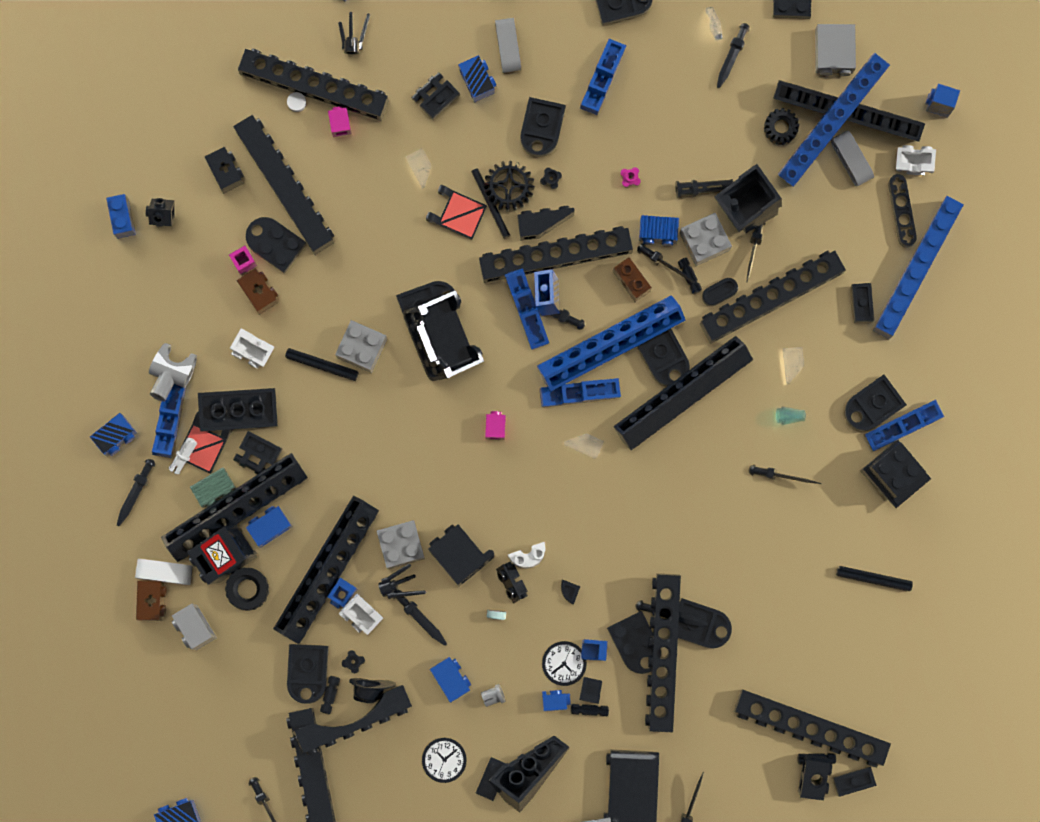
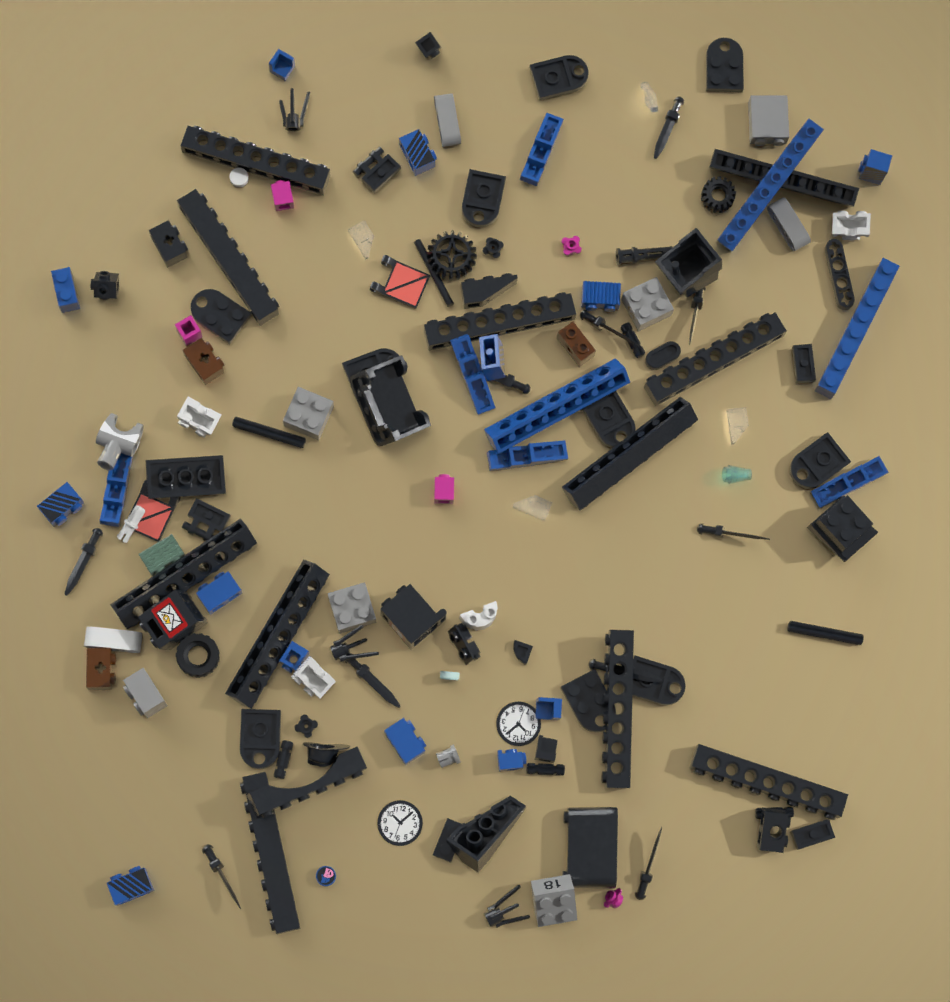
camera: 10 degrees left, 5 degrees down
none -> tile [316,866,336,886]

